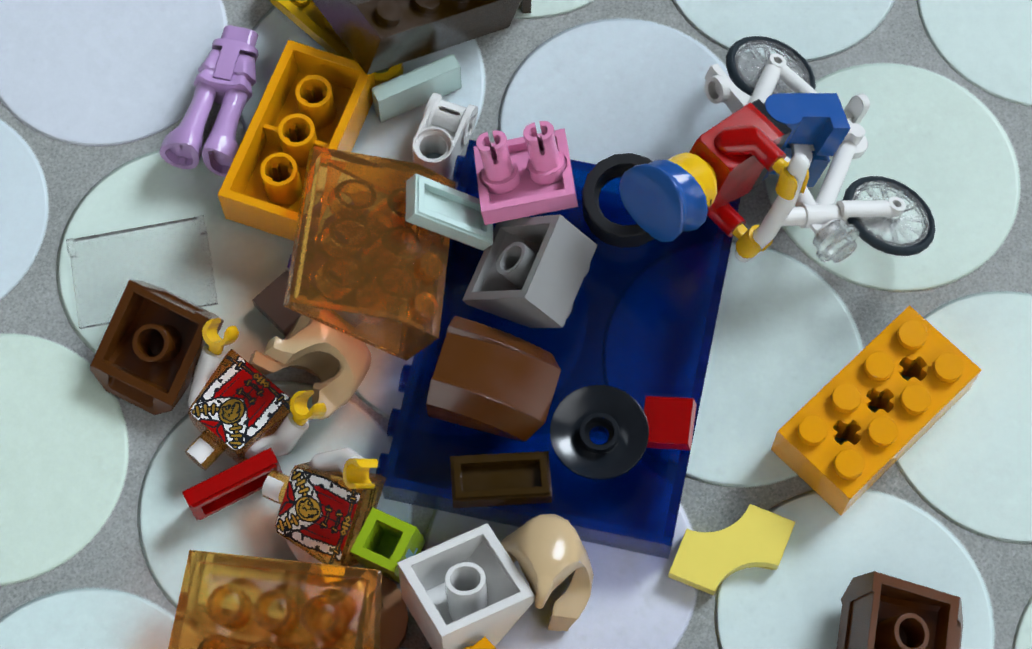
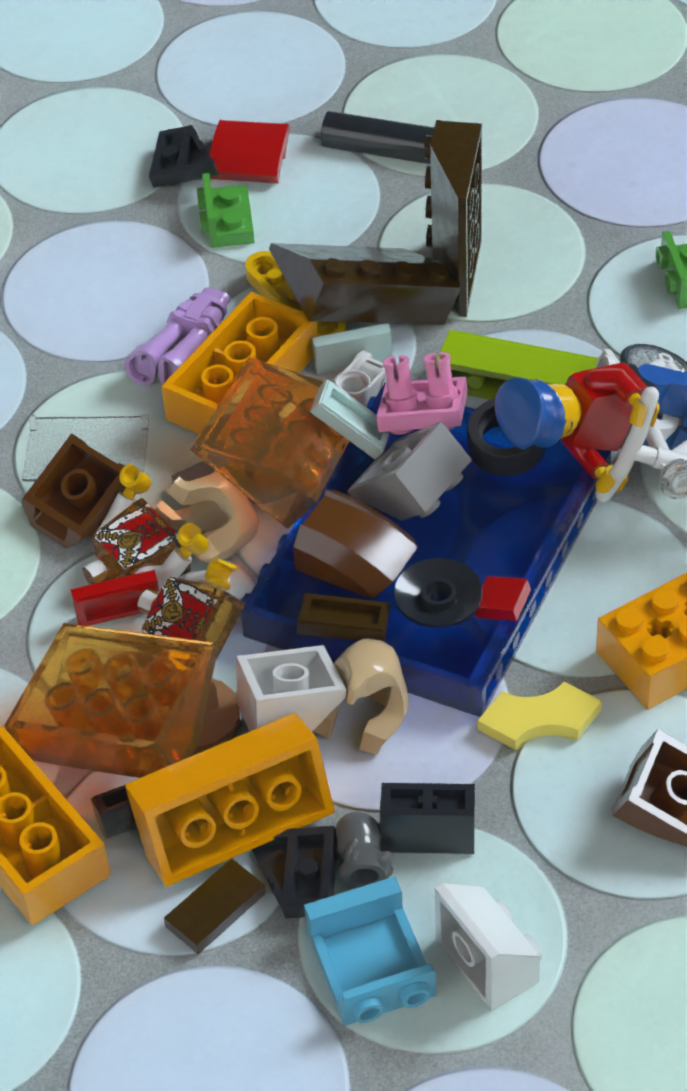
camera: 15 degrees right, 20 degrees down
lime brick [350,507,426,583] -> none
none -> lime brick [437,329,598,400]

